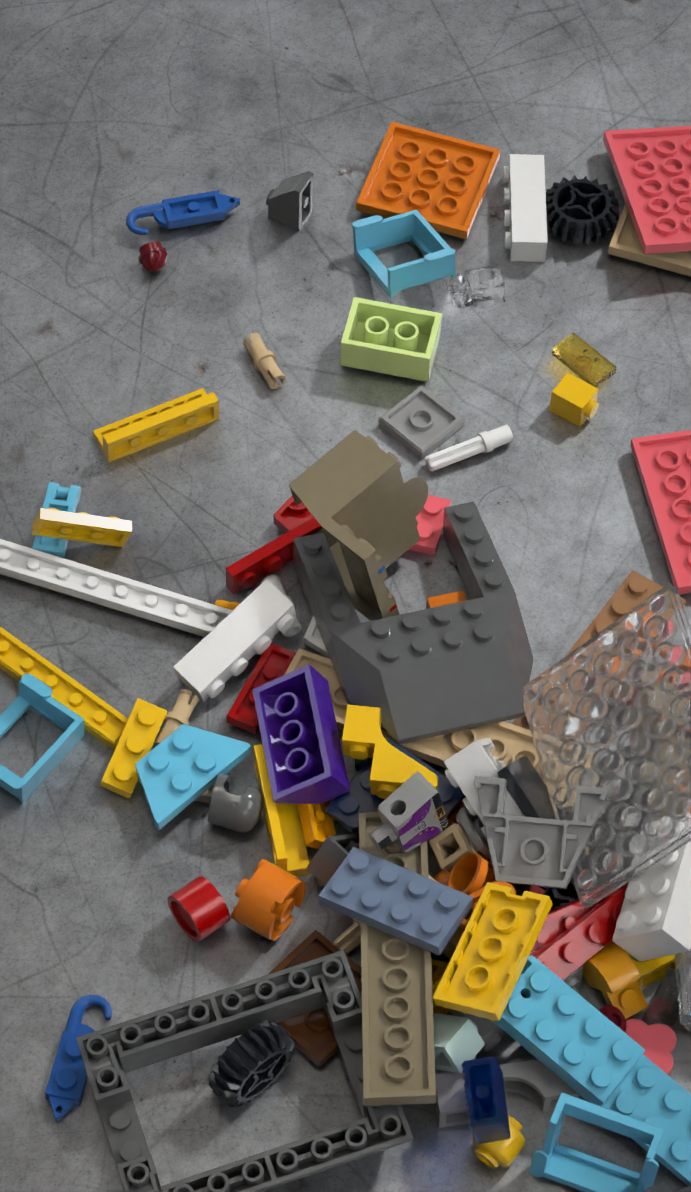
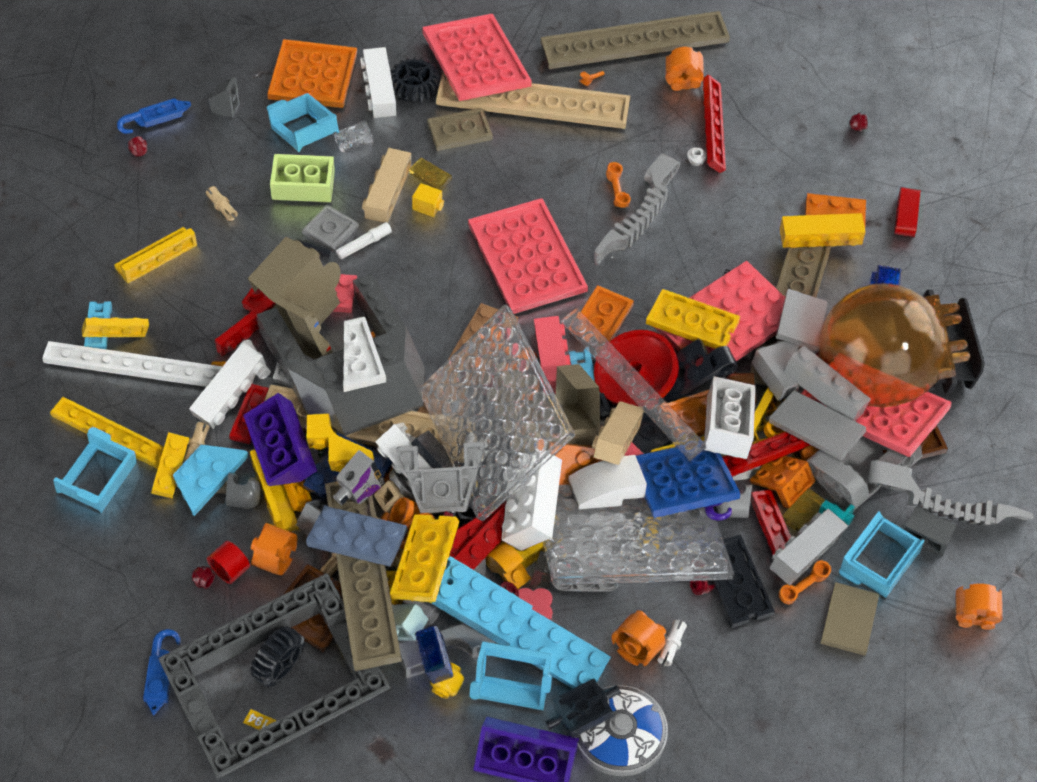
camera: 10 degrees left, 0 degrees up
none -> dark red plate [192,566,215,589]
none -> yellow sticker [243,709,277,730]
none -> black animal [297,239,332,257]
none -> white wing [343,317,386,392]
none -> tan brick [362,148,412,223]
none -> dark tan tile [427,108,493,151]

